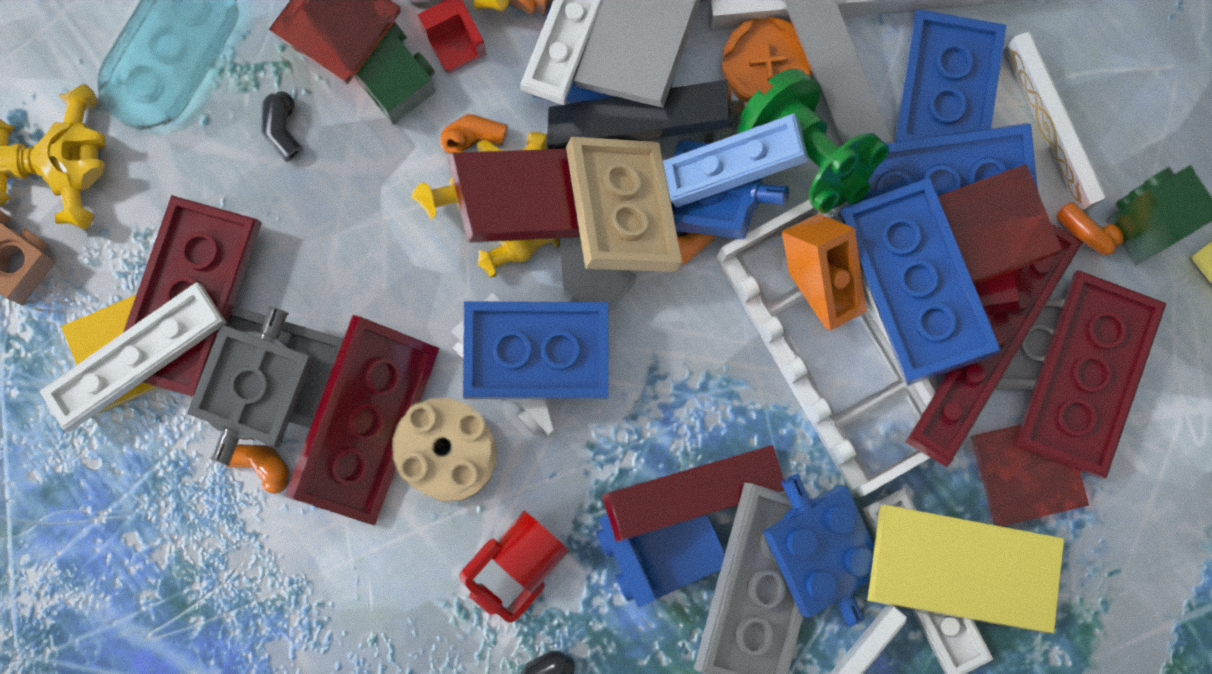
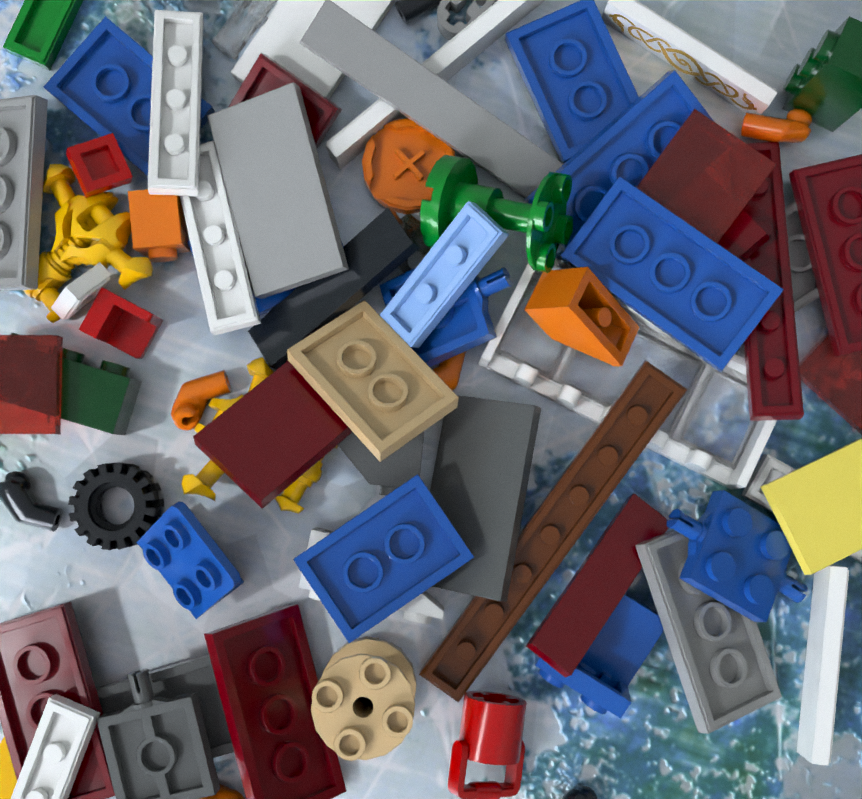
camera: 30 degrees left, 5 degrees up
none -> black tyre [68,463,164,550]
none -> blue bracket [137,501,244,619]
none -> reddish brown tile [419,360,688,702]
none -> dark grey tile [430,395,541,602]

